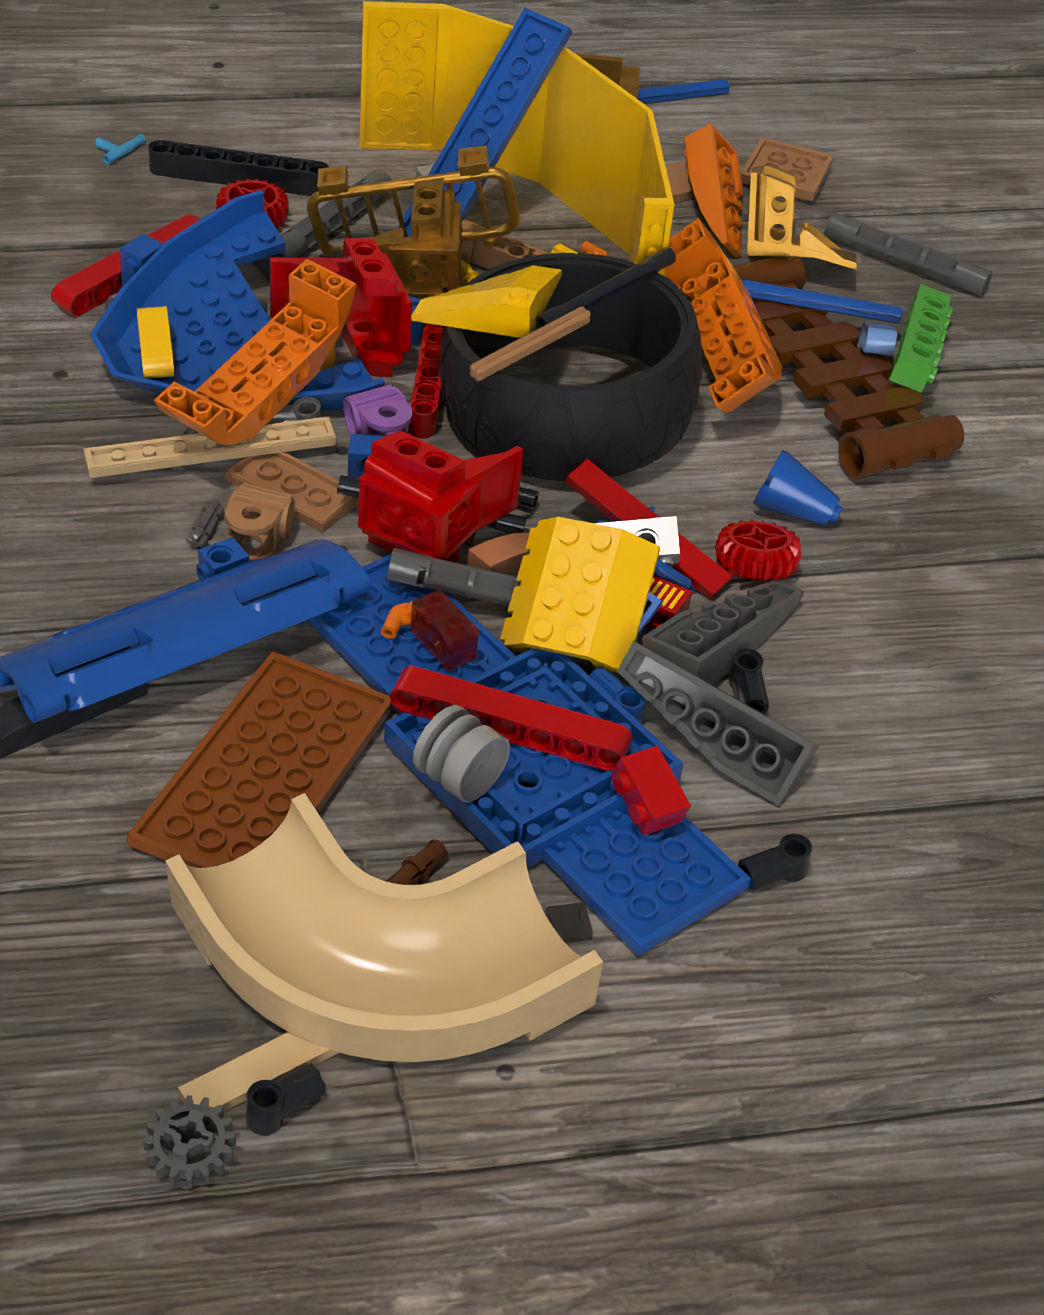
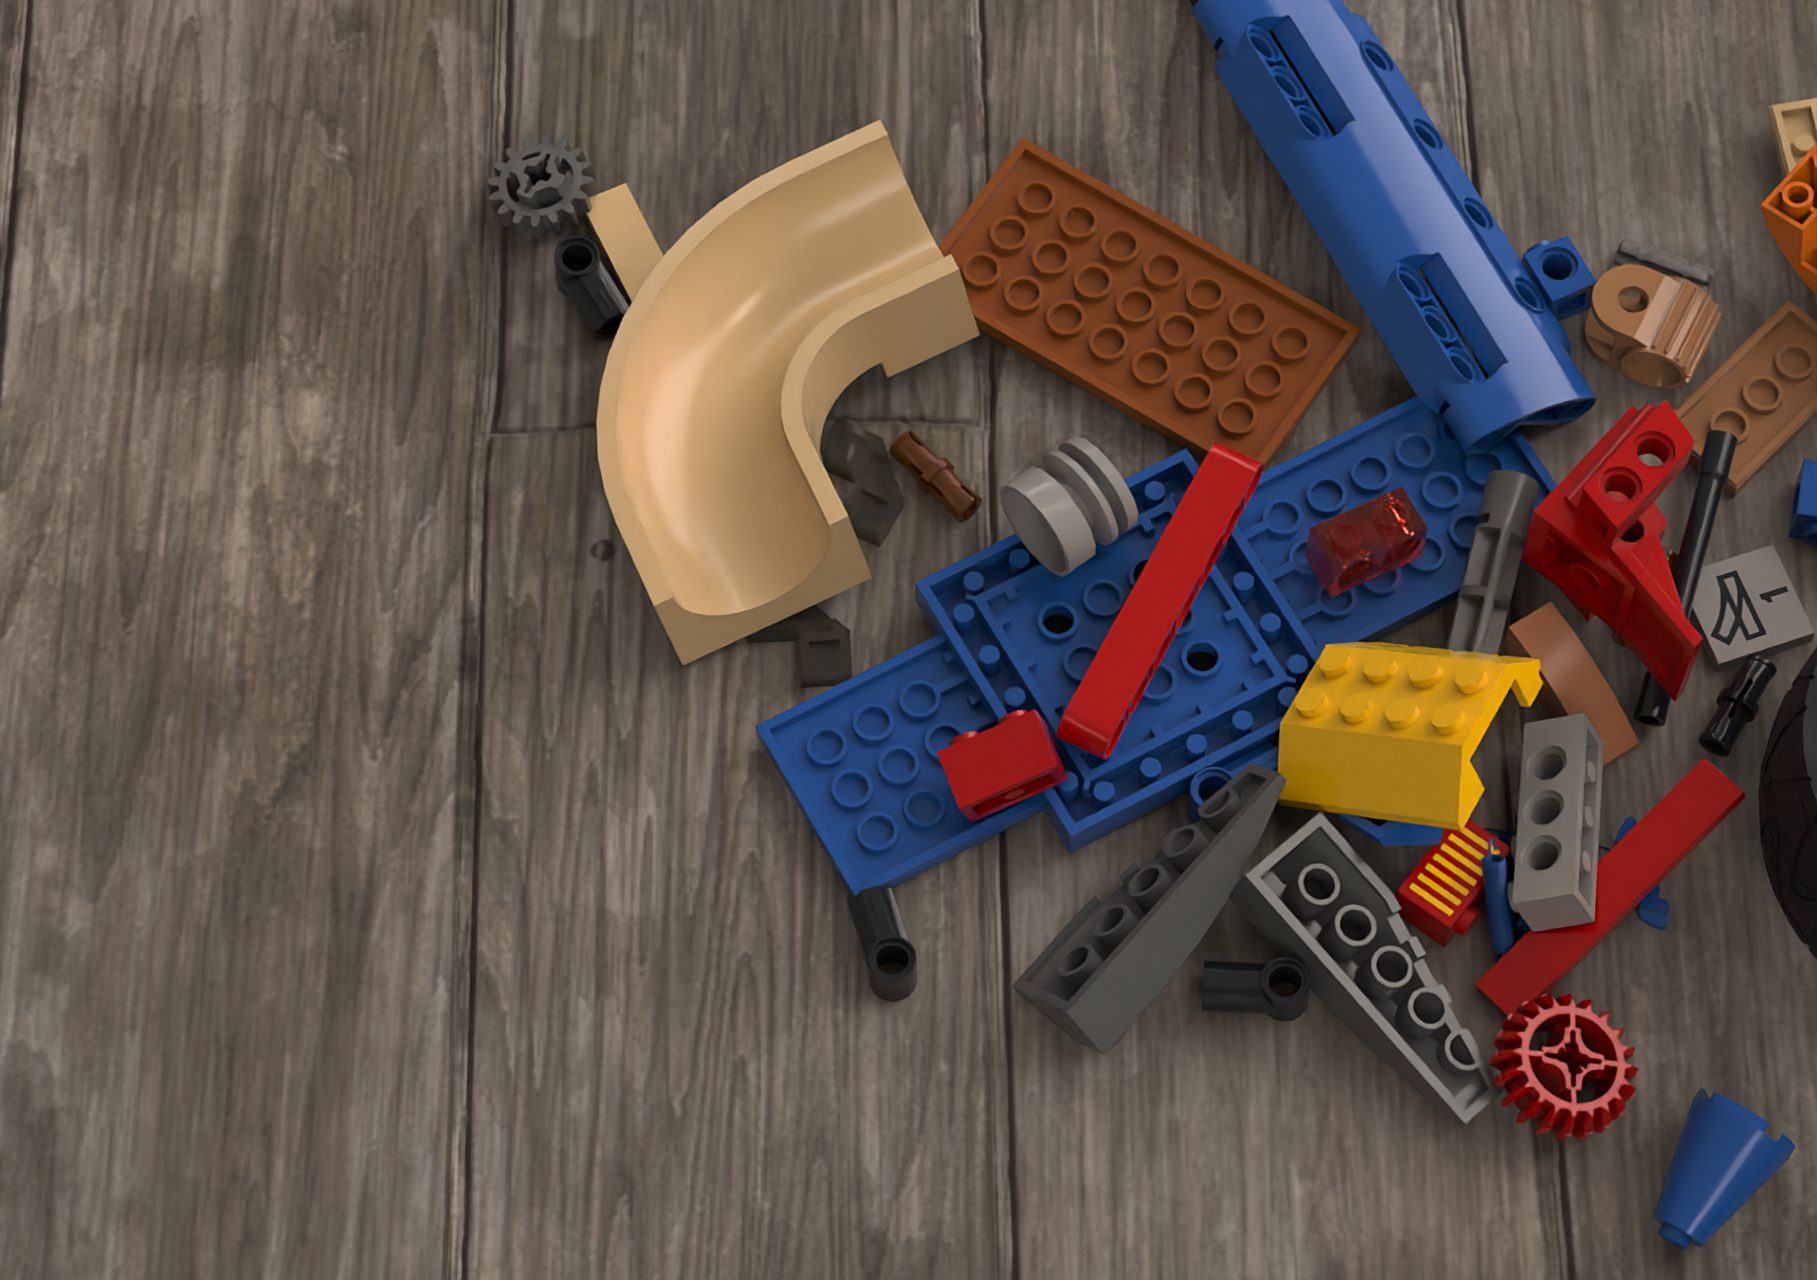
camera: 105 degrees right, 20 degrees up
orange arm [381,600,424,639] -> none

